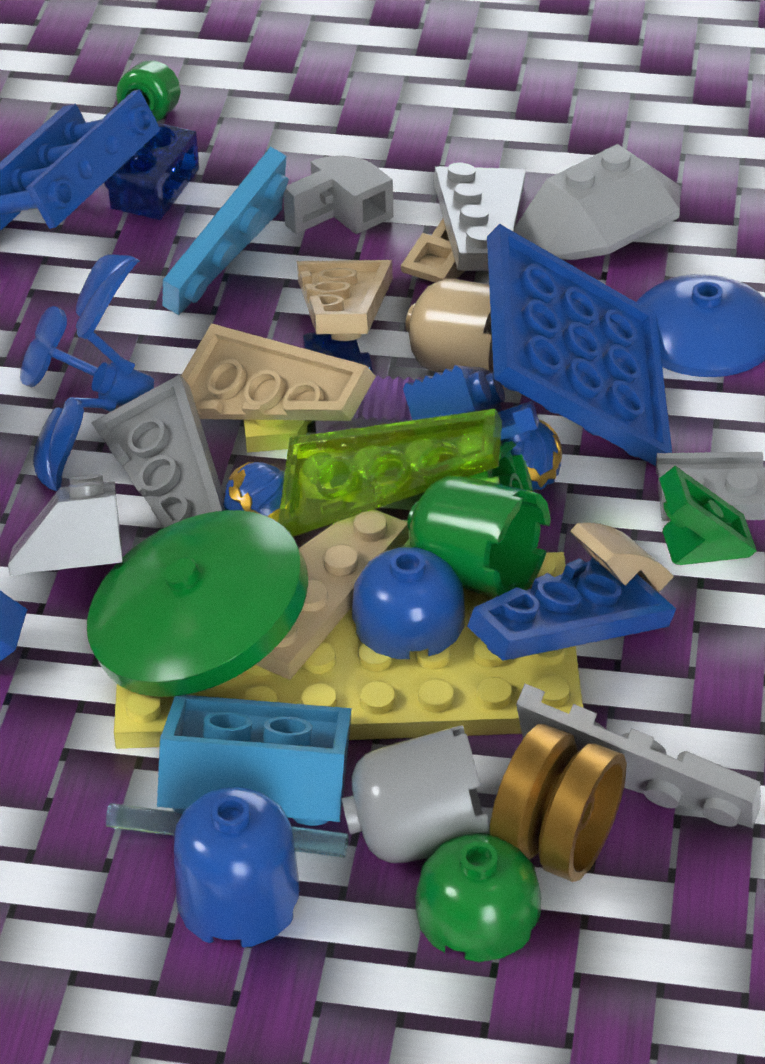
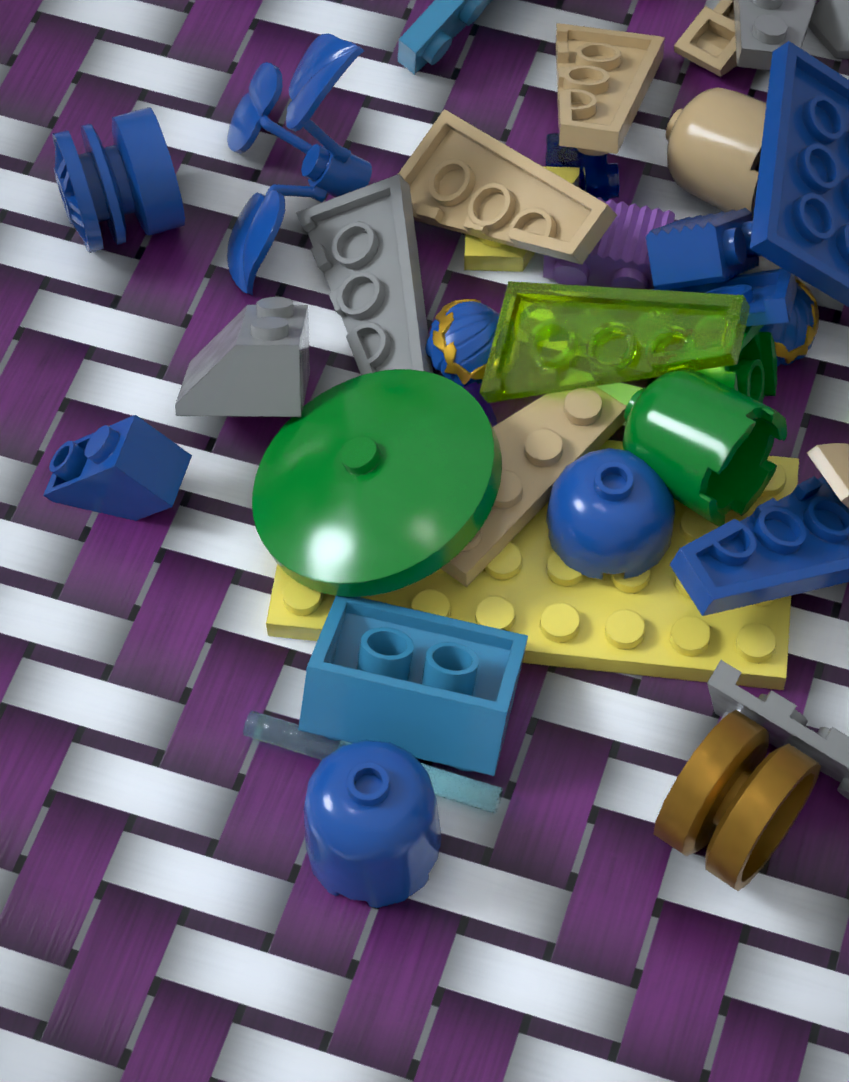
camera: 10 degrees right, 15 degrees up
light grey cylinder [341,725,490,863] -> none
green cylinder [416,833,541,962] -> none

